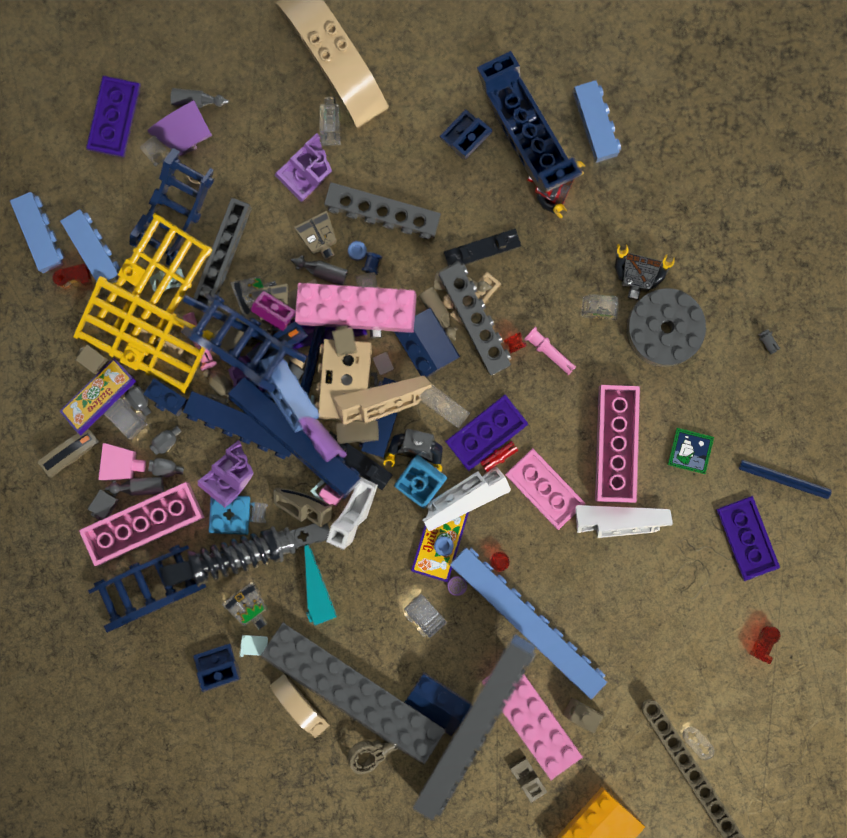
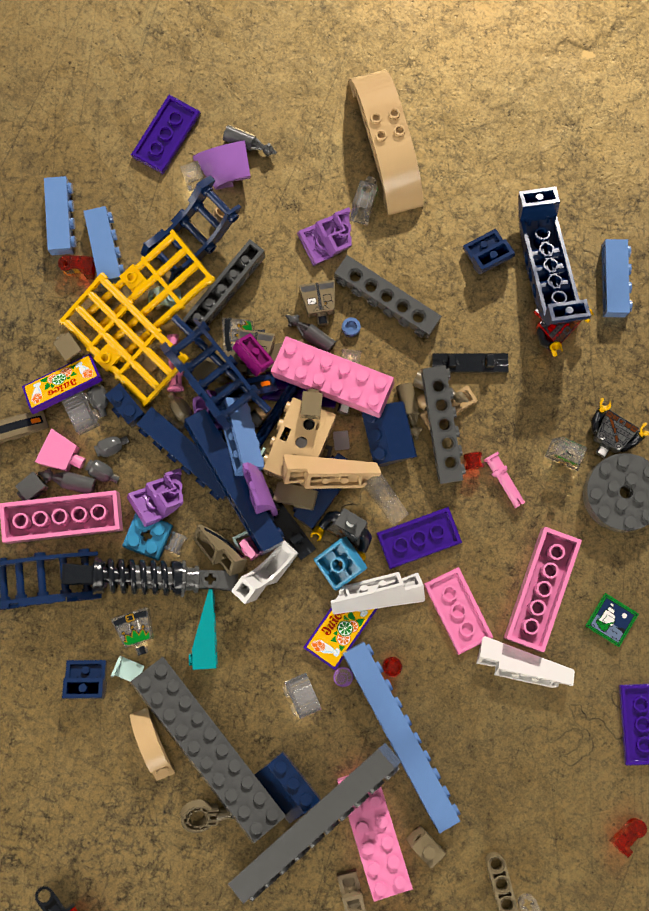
camera: 20 degrees right, 5 degrees down
dark blue bush [361,252,382,275] -> none
medium blue tile [434,536,454,556] -> none
red pin [480,441,518,472] -> none

